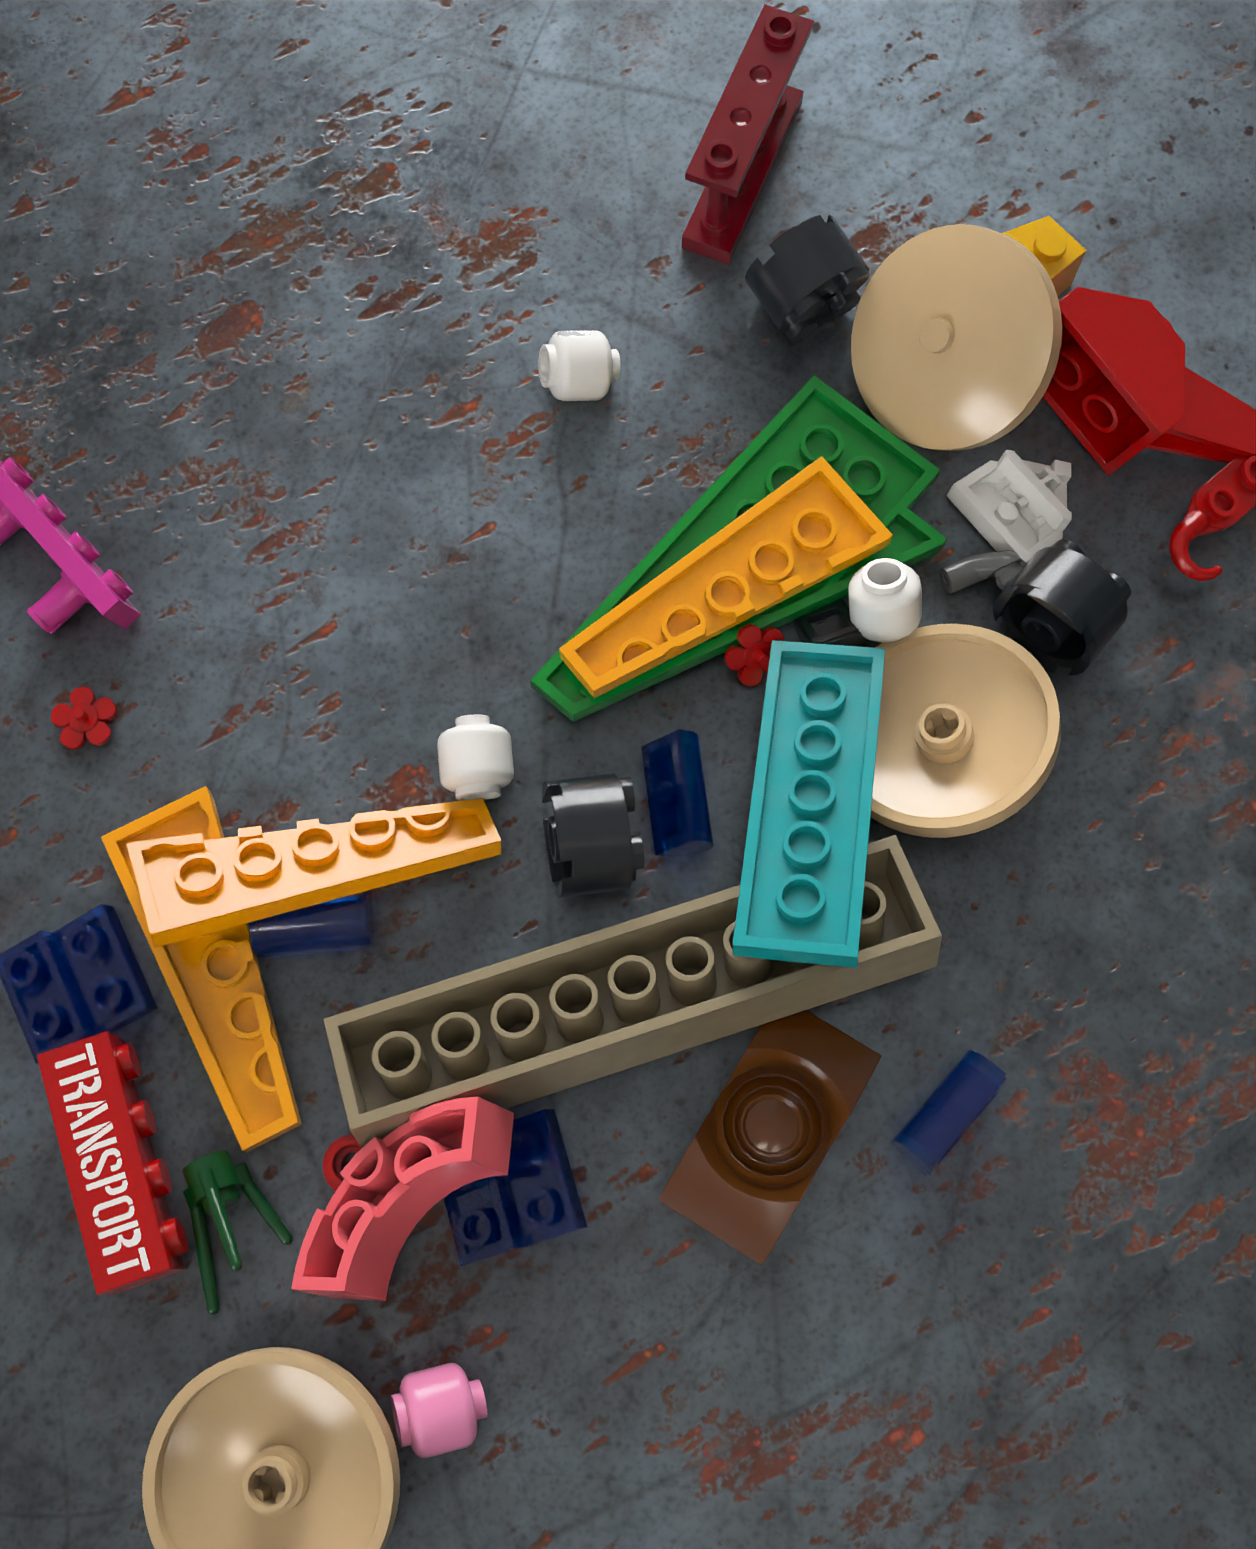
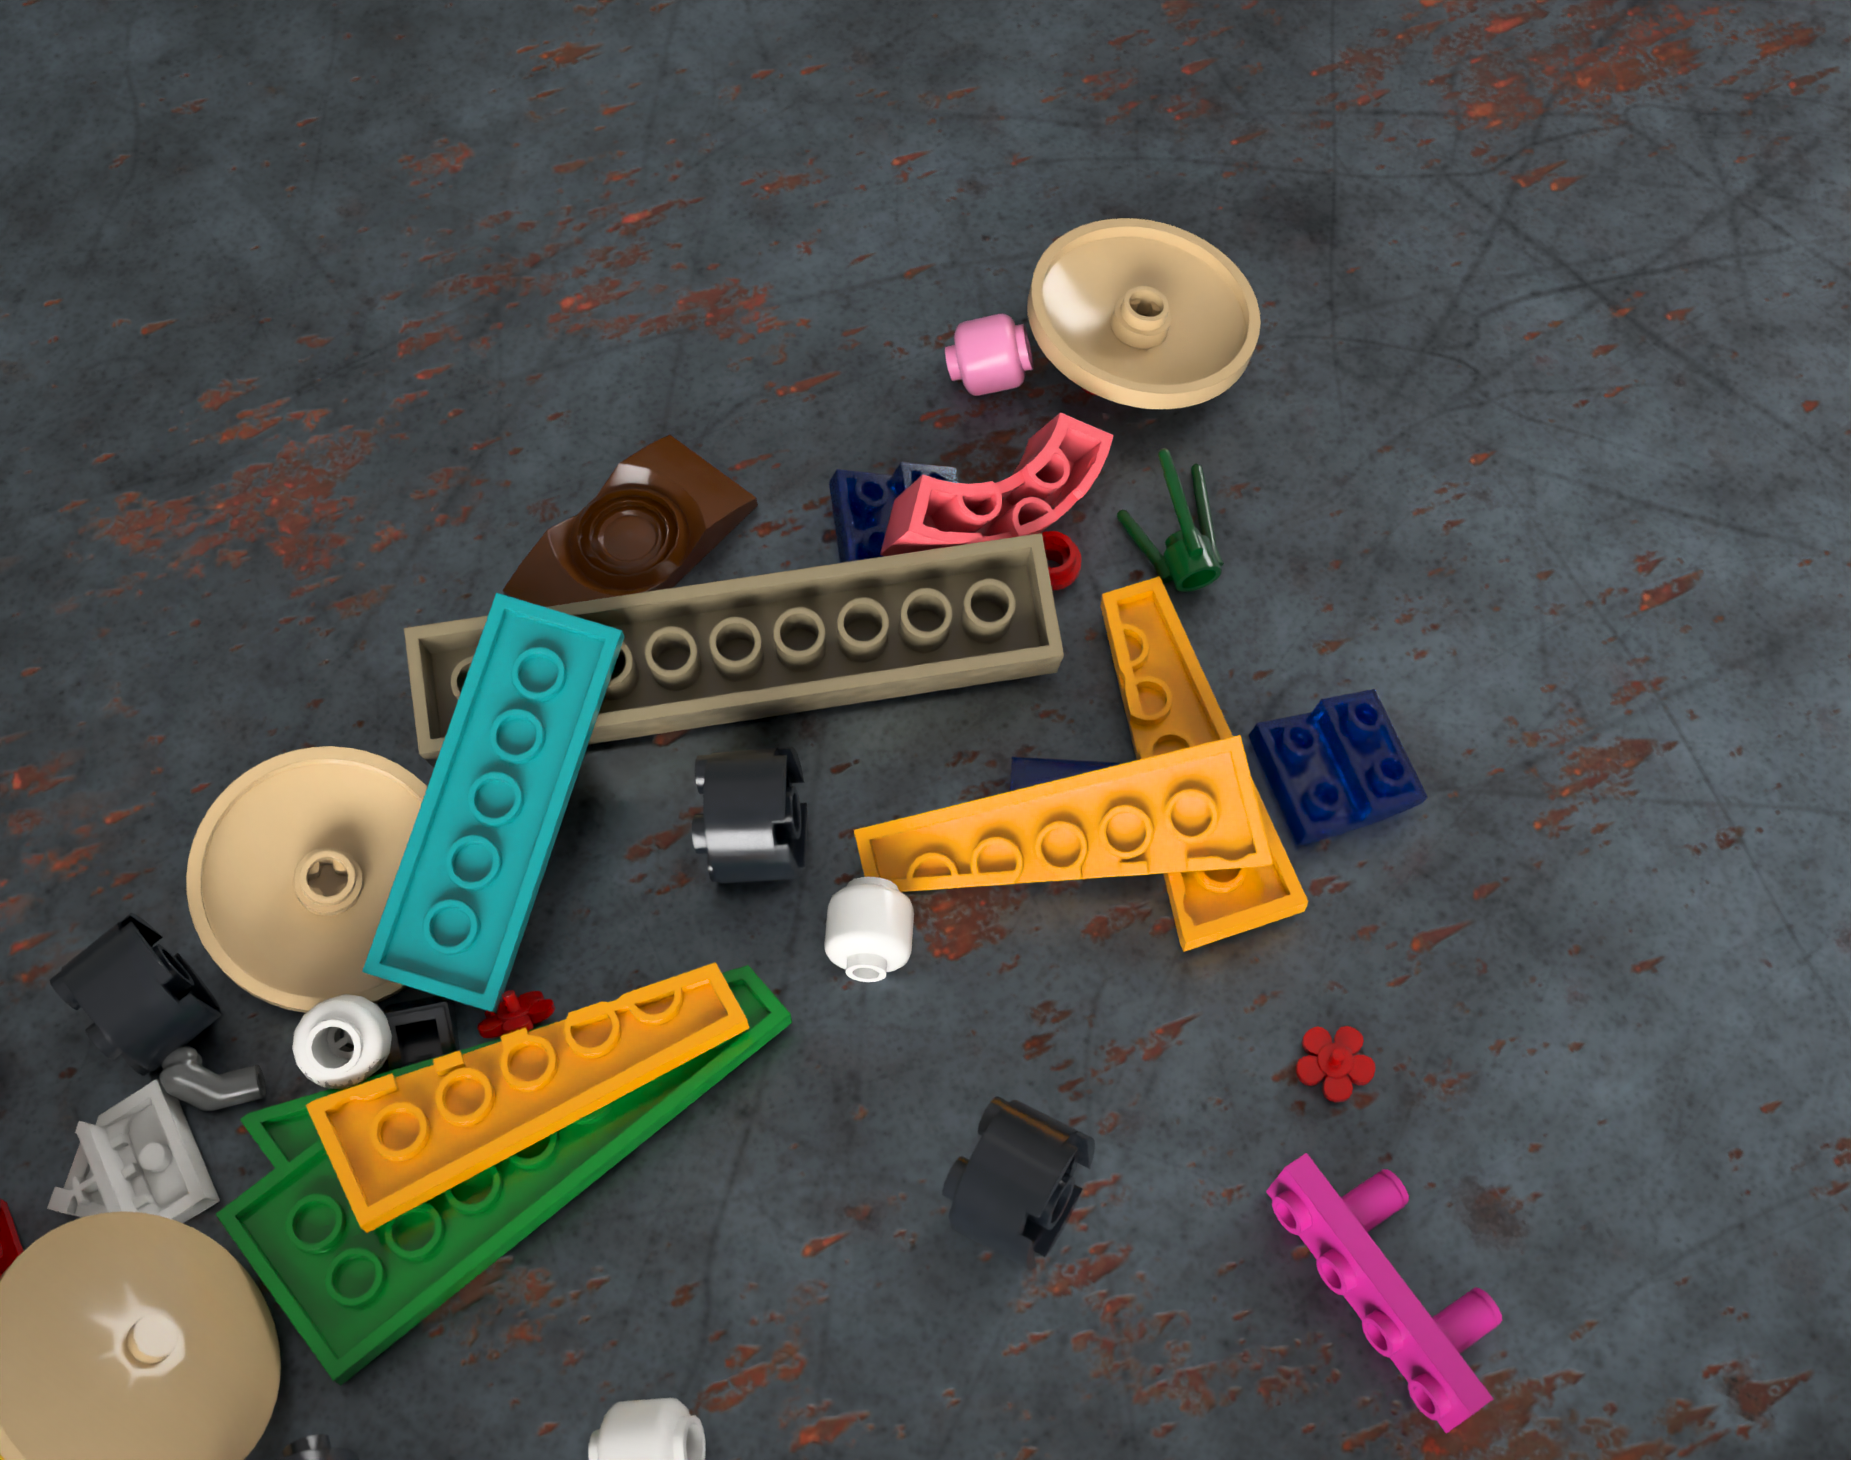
camera: 170 degrees left, 10 degrees down
red brick [37,1031,188,1295] -> none
clear blue brick [641,729,714,857] -> none
clear blue brick [892,1050,1007,1176] -> none
none -> black brick [942,1096,1095,1270]

